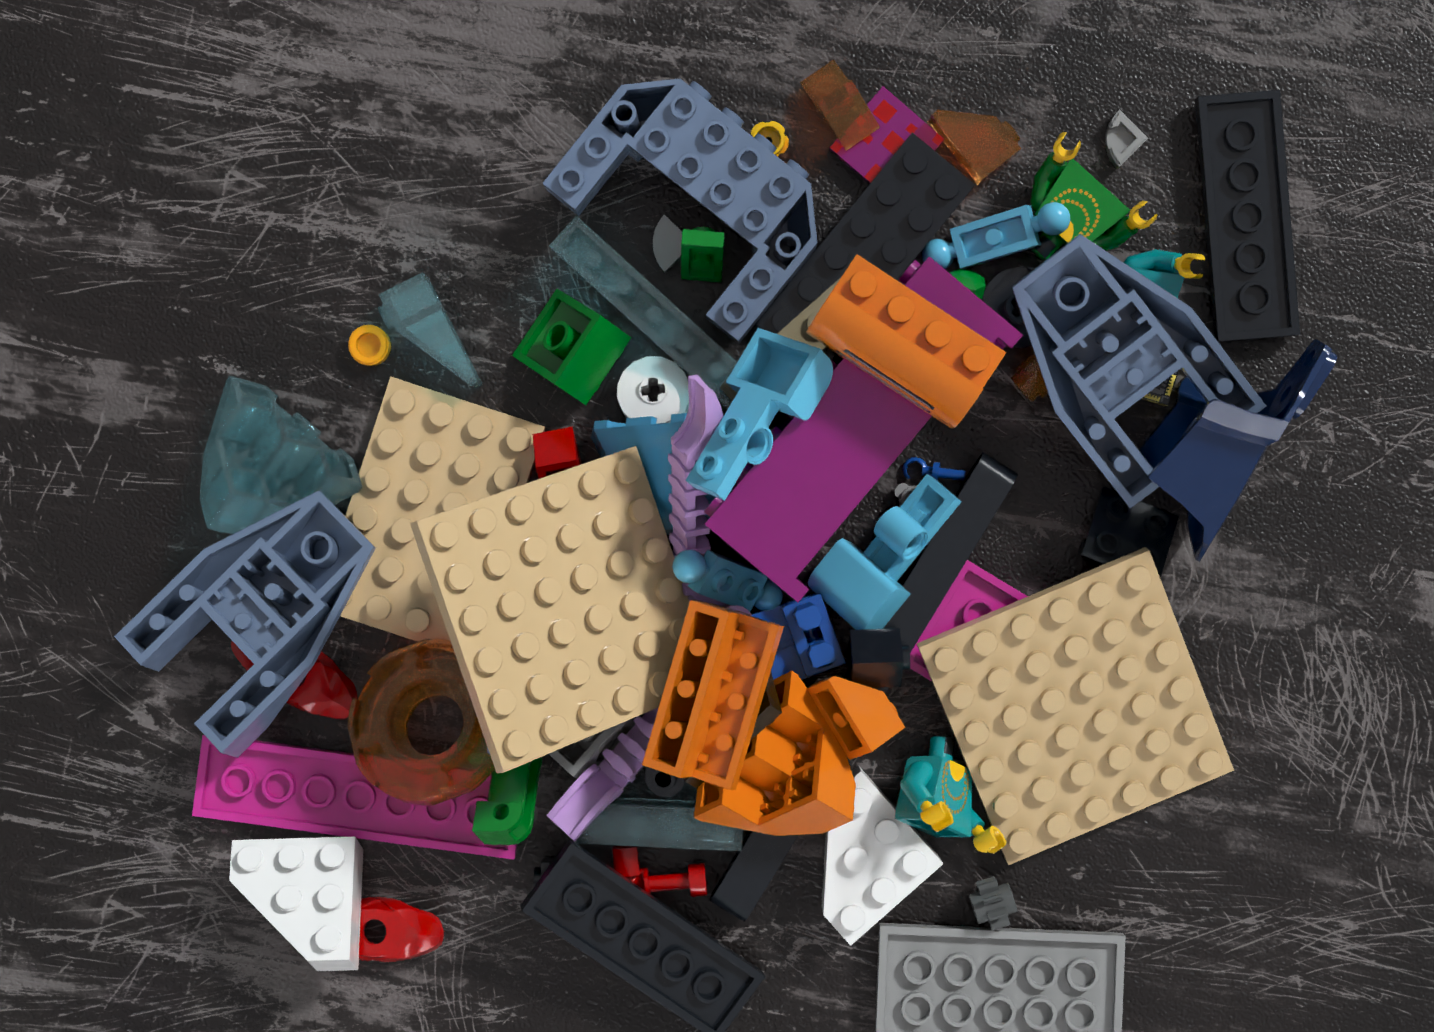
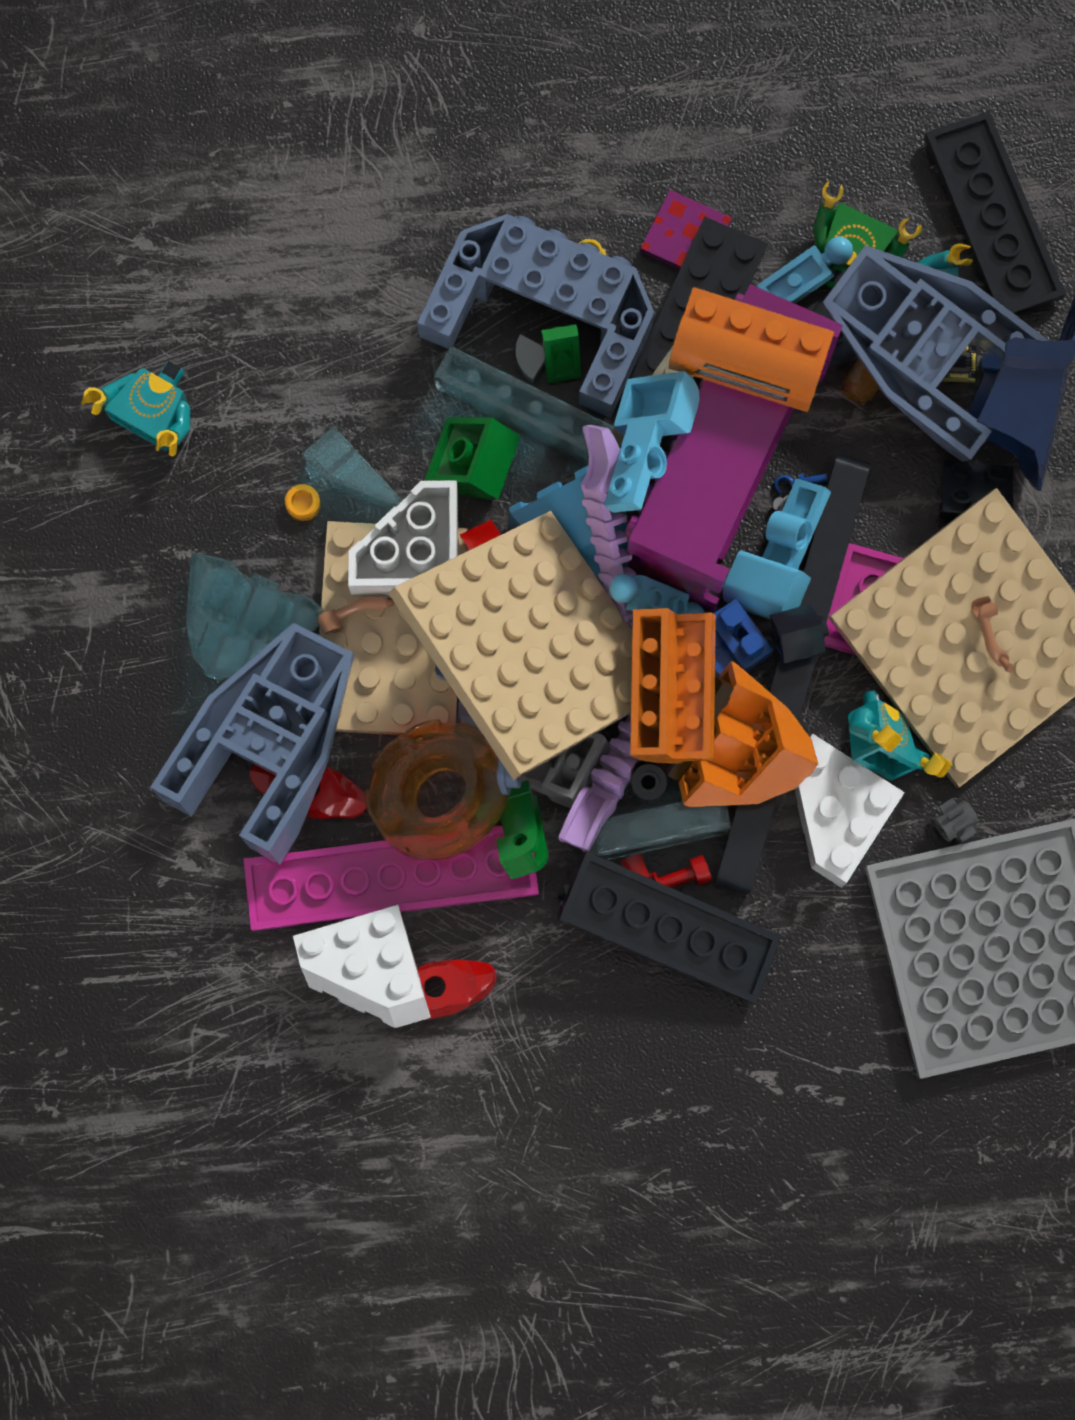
camera: 15 degrees left, 10 degrees down
white piece [617,356,689,424] -> none
clear orange slope [800,59,880,151] -> none
orange slope [807,676,905,760] -> none
clear orange slope [928,109,1021,185] -> none
light grey tile [1105,109,1148,169] -> none
none -> teal torso [81,361,190,456]
none -> nougat piece [317,596,394,634]
none -> white brick [348,481,458,596]
none -> nougat piece [971,596,1013,672]

